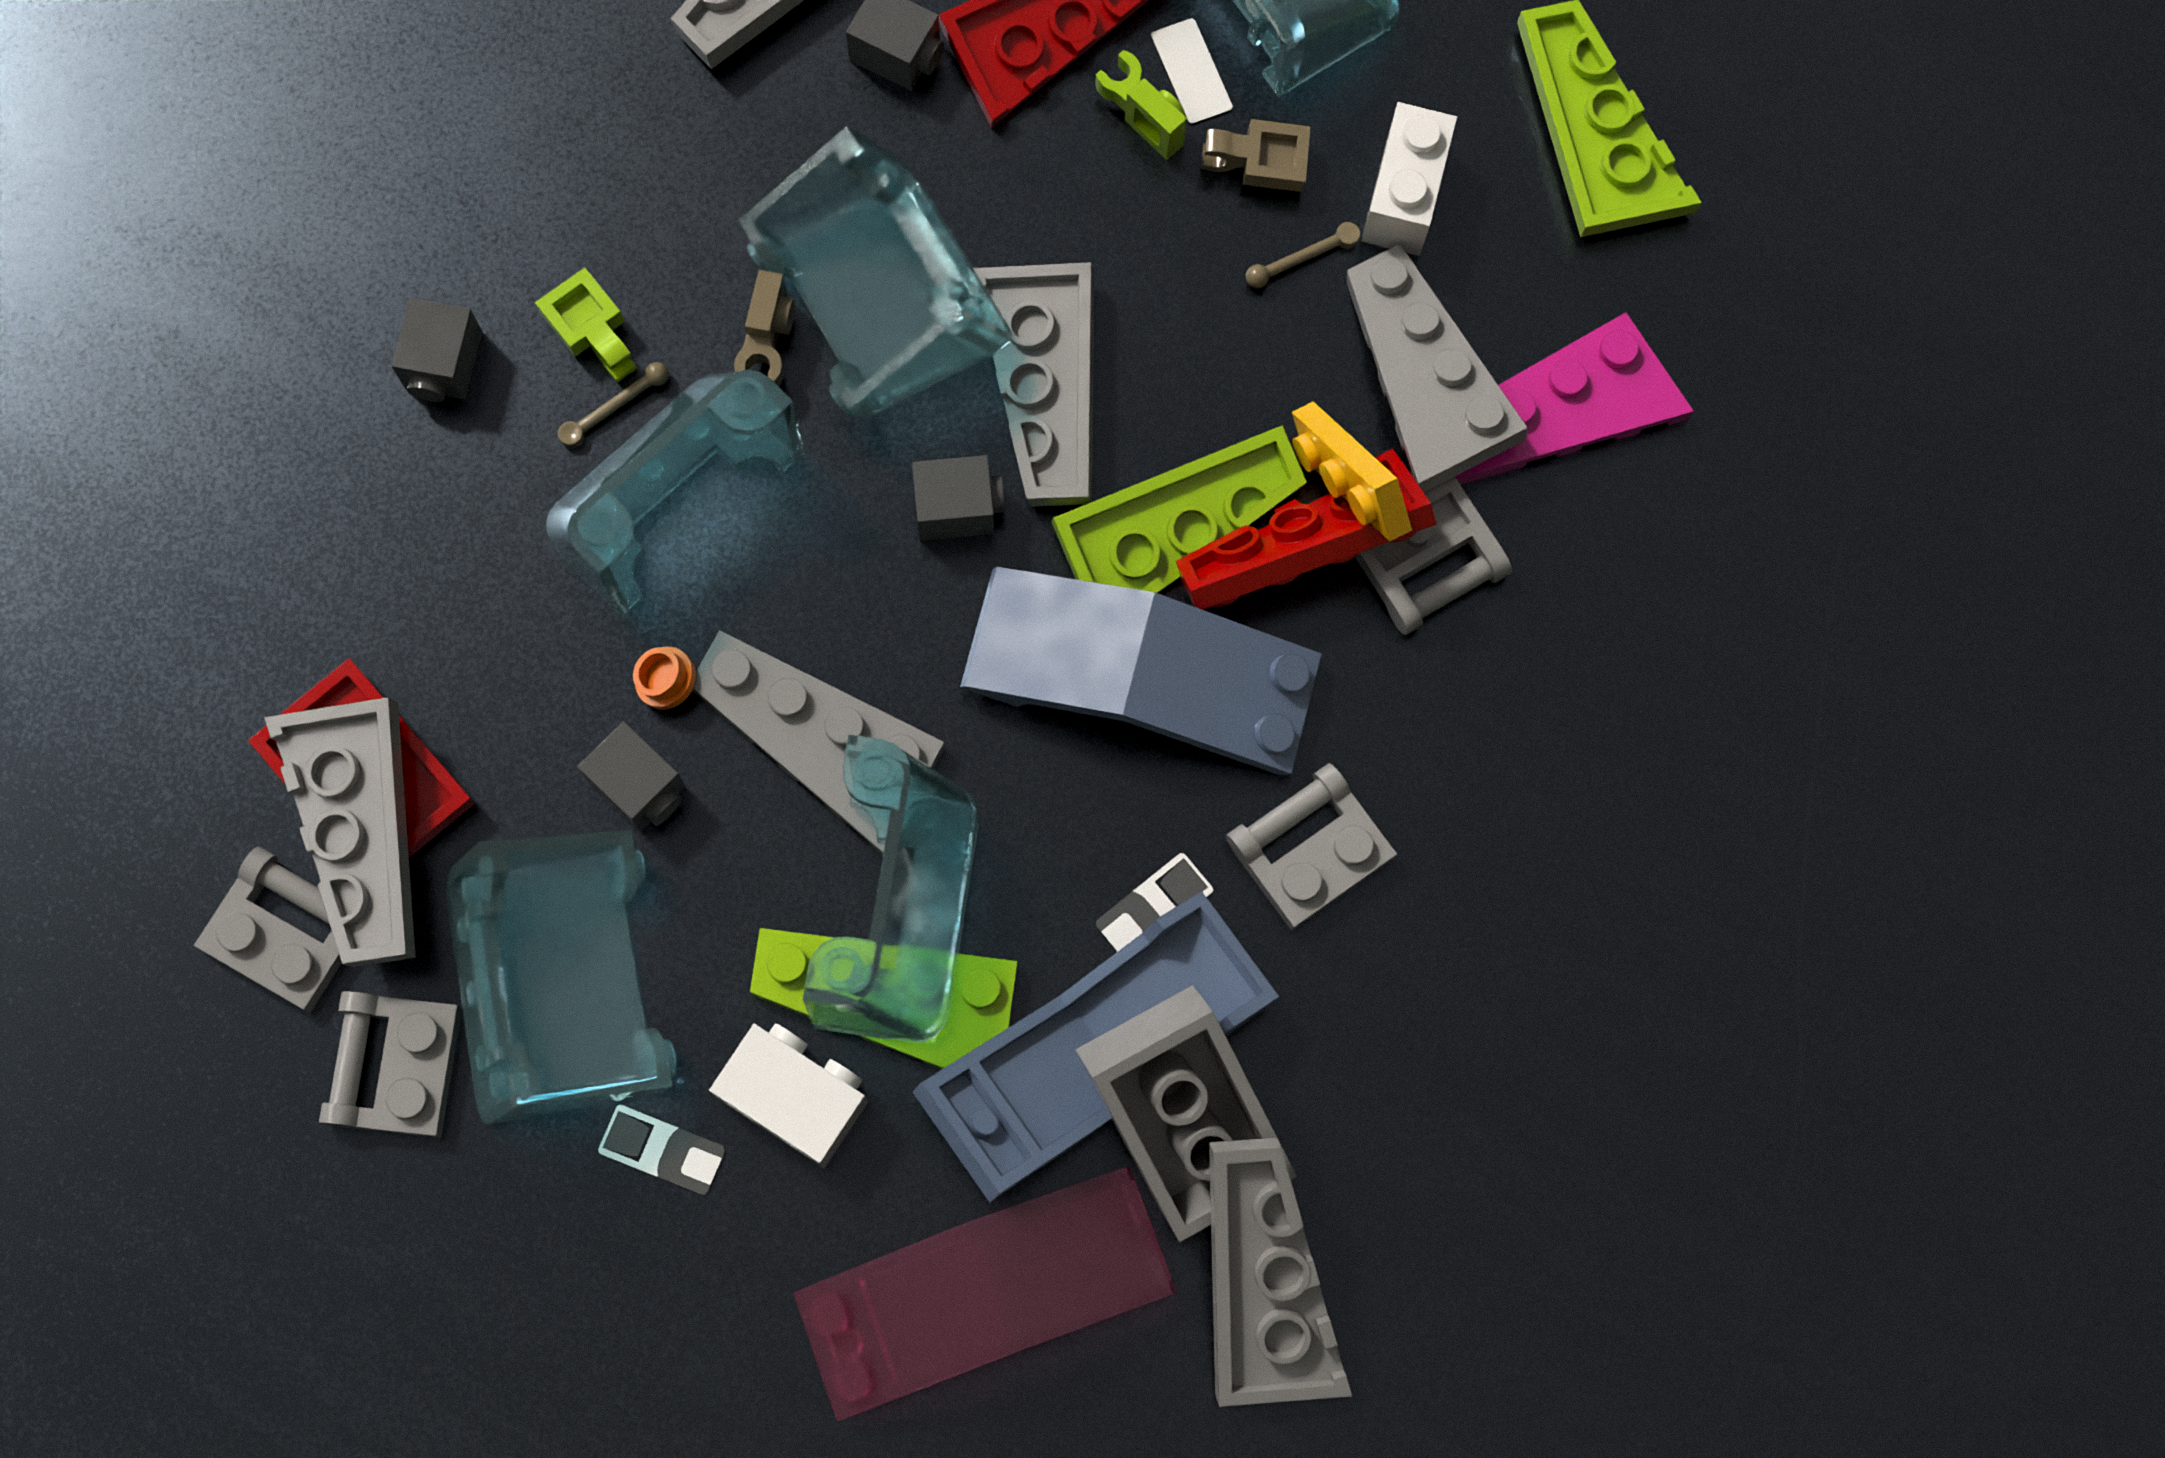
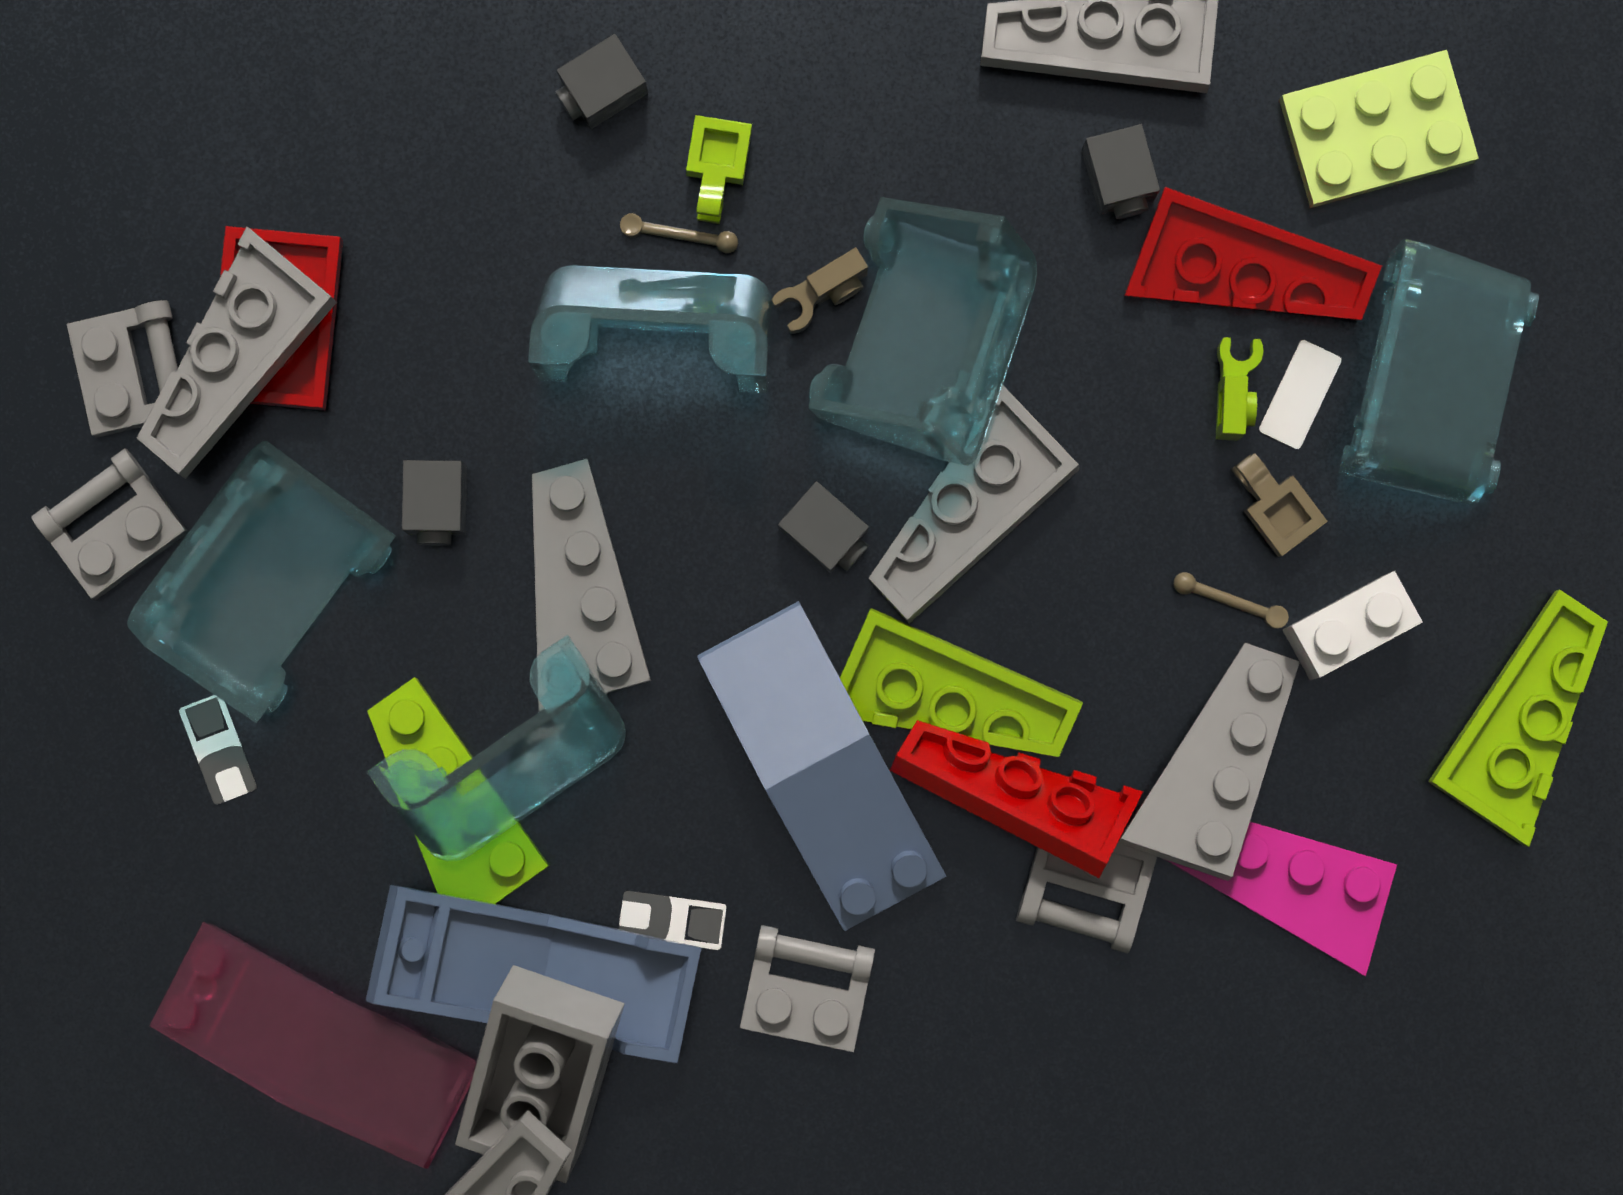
camera: 50 degrees right, 10 degrees up
orange plate [633,647,696,710] -> none
white brick [709,1023,868,1169] -> none
yellow plate [1292,401,1412,542] -> none

